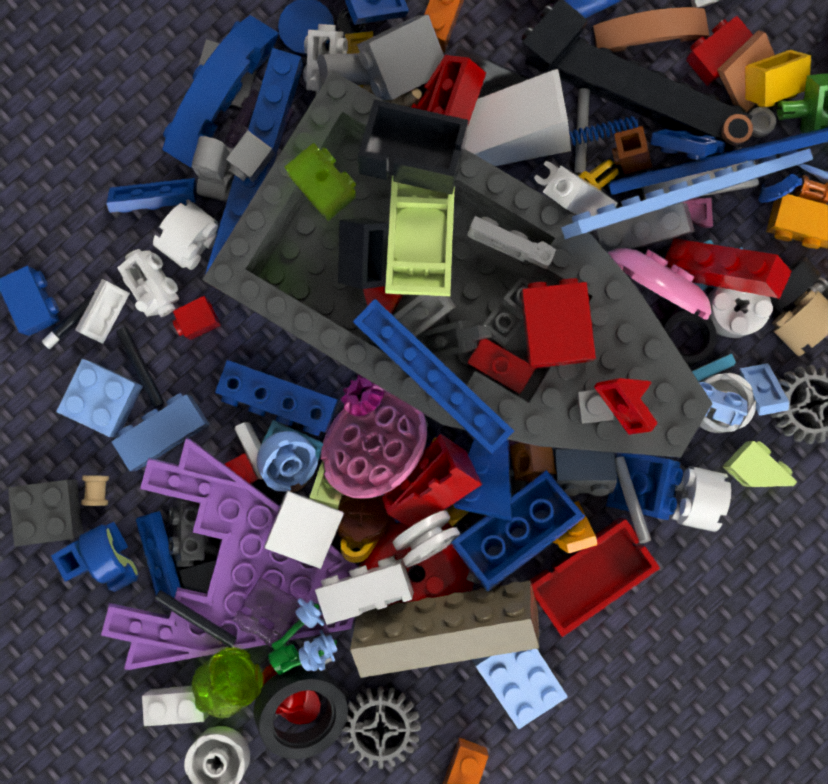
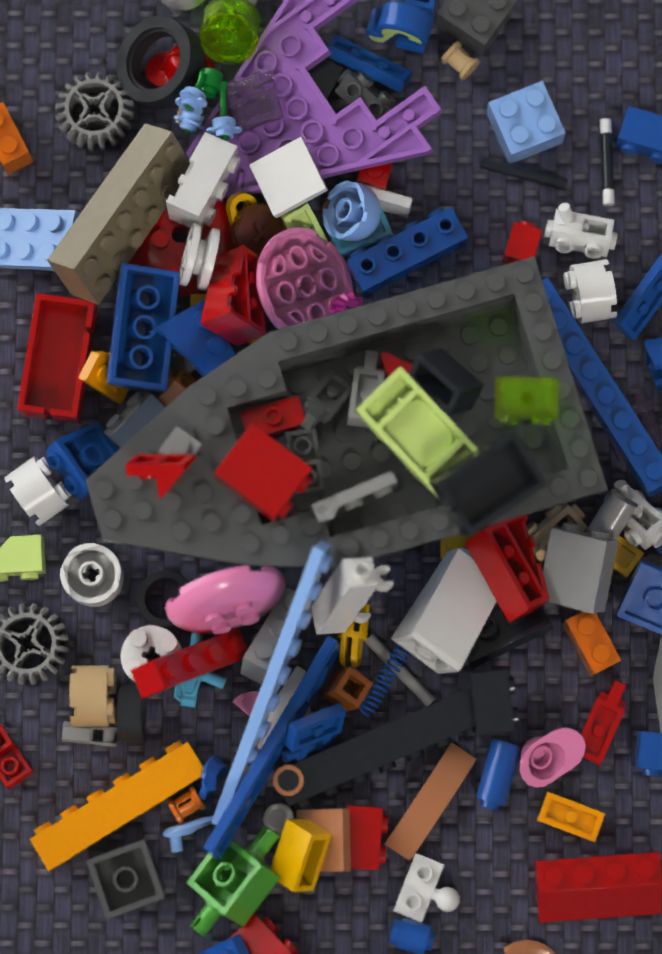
camera: 130 degrees right, 5 degrees down
white plate [75,279,130,344] -> none
medium blue brick [111,393,210,471] -> none
black bar [154,590,237,648] -> none
light grey piece [191,136,234,202] -> none
light grey brick [226,130,275,182] -> none
blue plate [353,299,514,454] -> none
light grey bar [615,457,651,543] -> none
medium azure tile [692,354,736,381] -> none
light blue hinge [699,382,748,426] -> none
light blue plate [739,363,789,416] -> none

